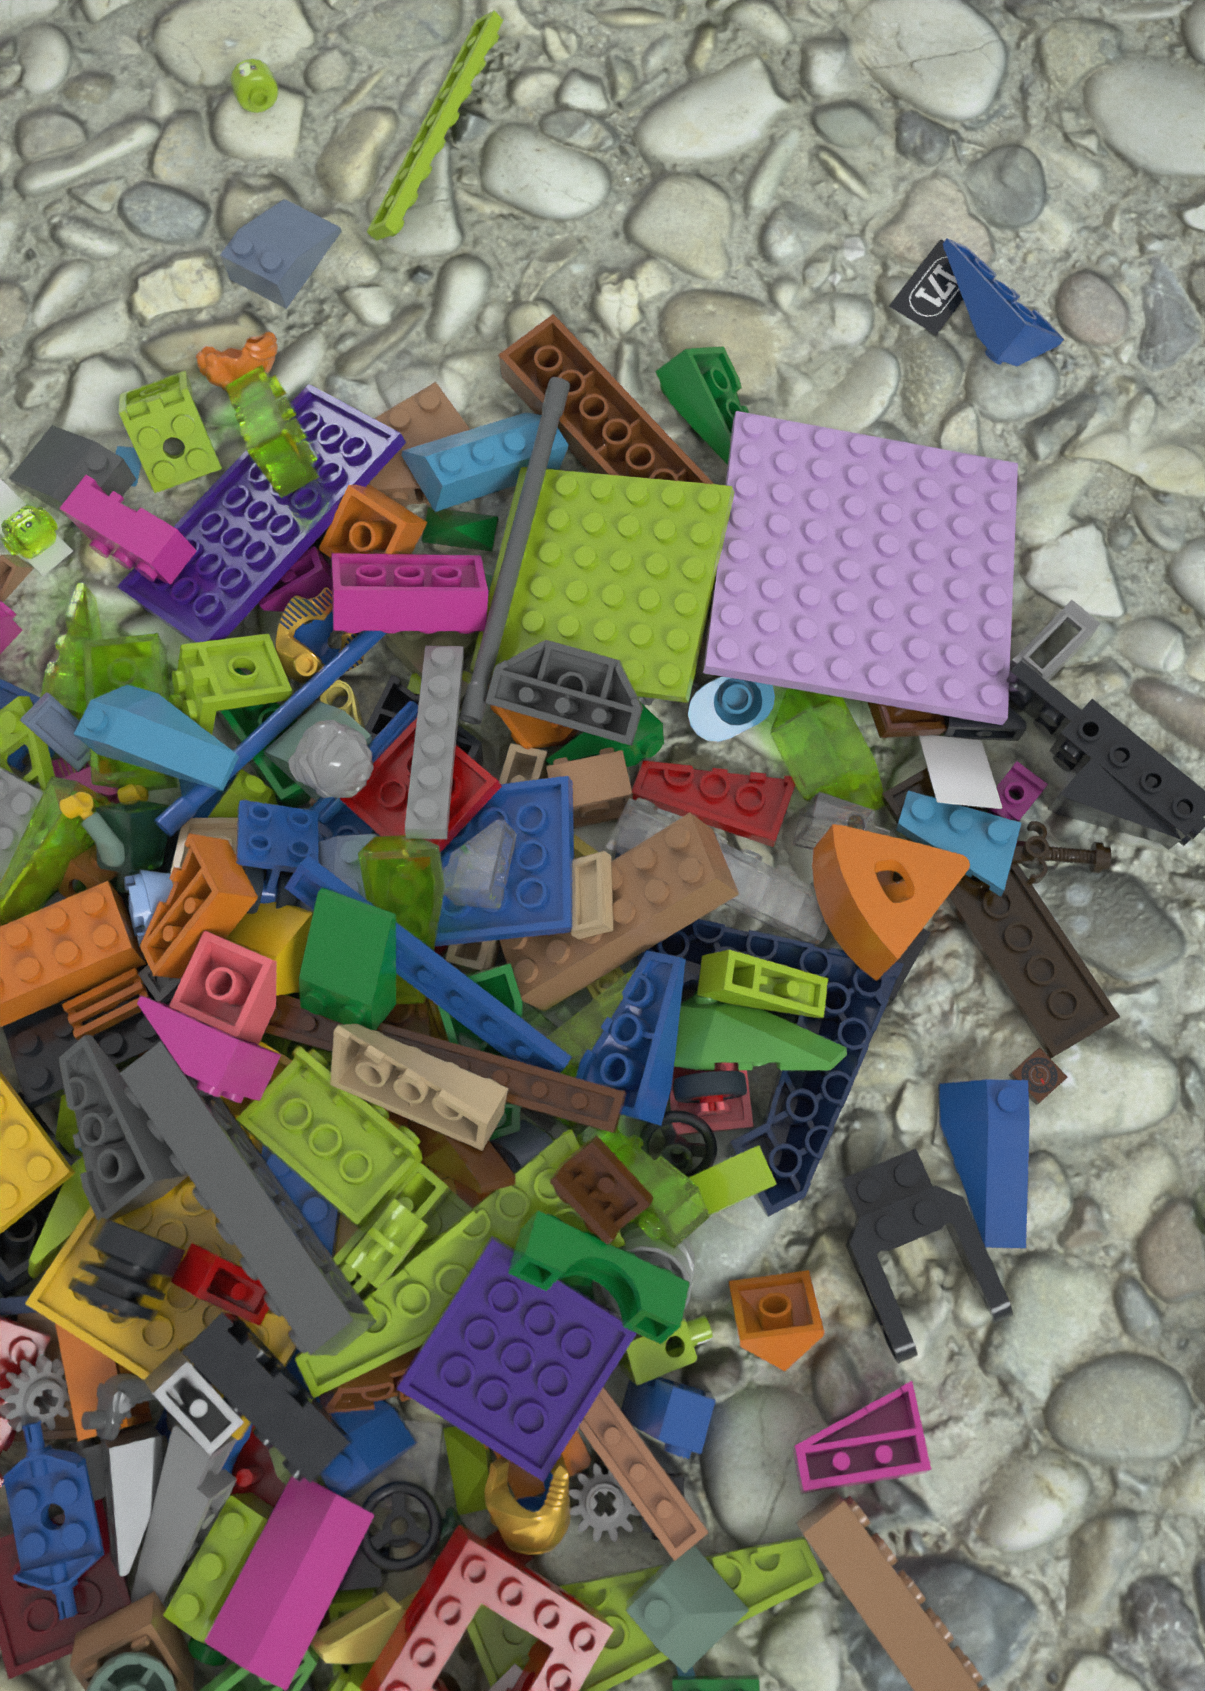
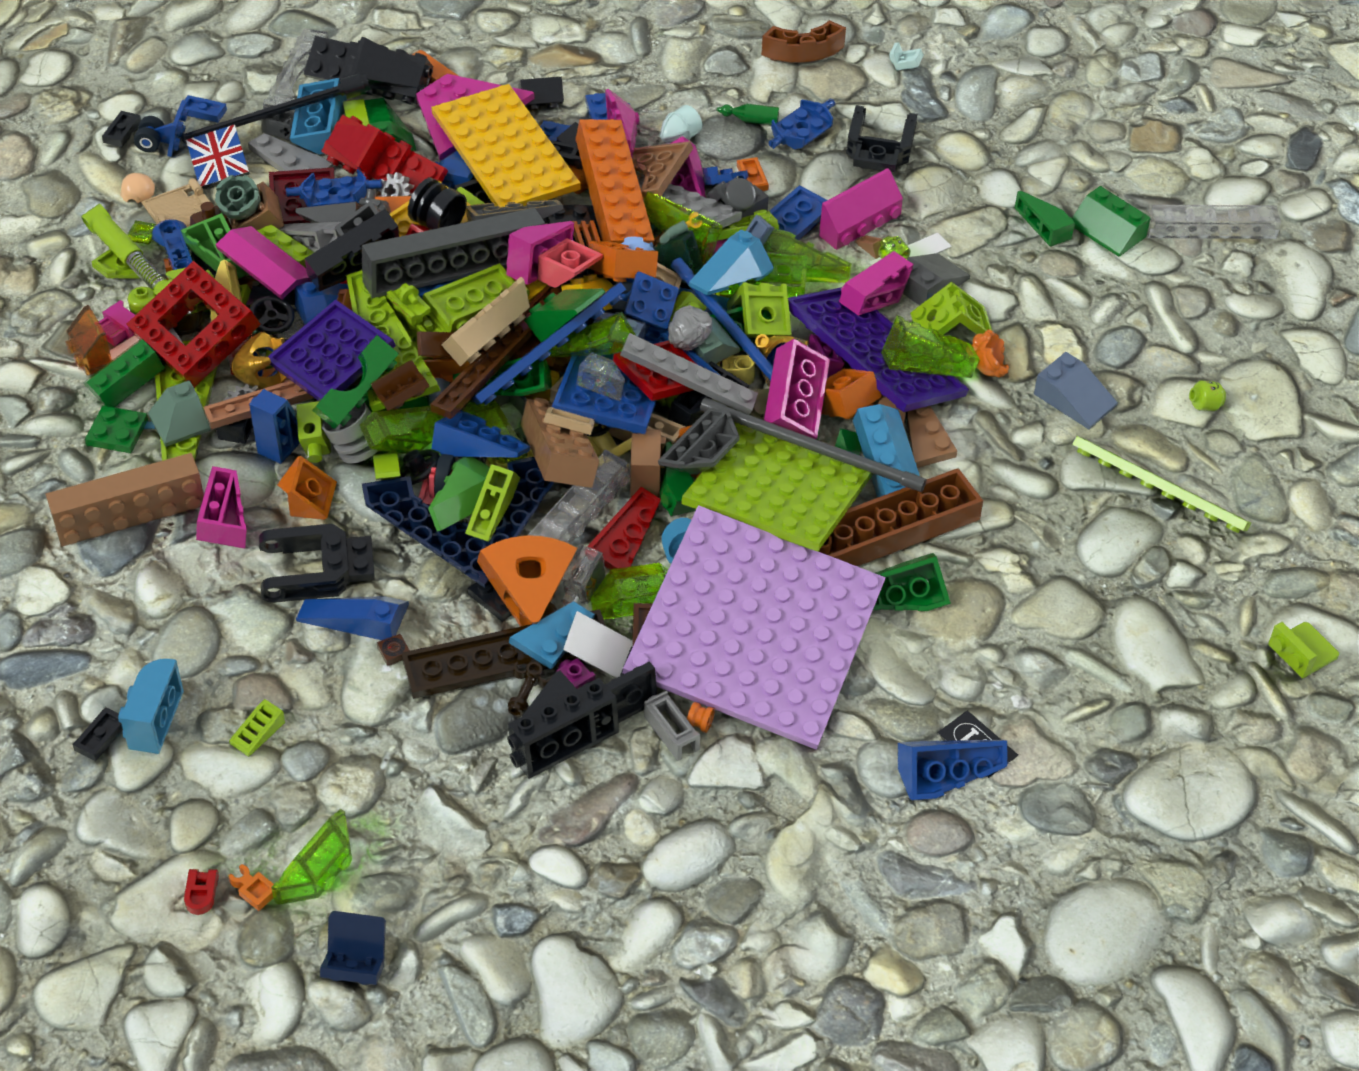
camera: 95 degrees right, 25 degrees down
none -> orange wheel [687,702,715,733]

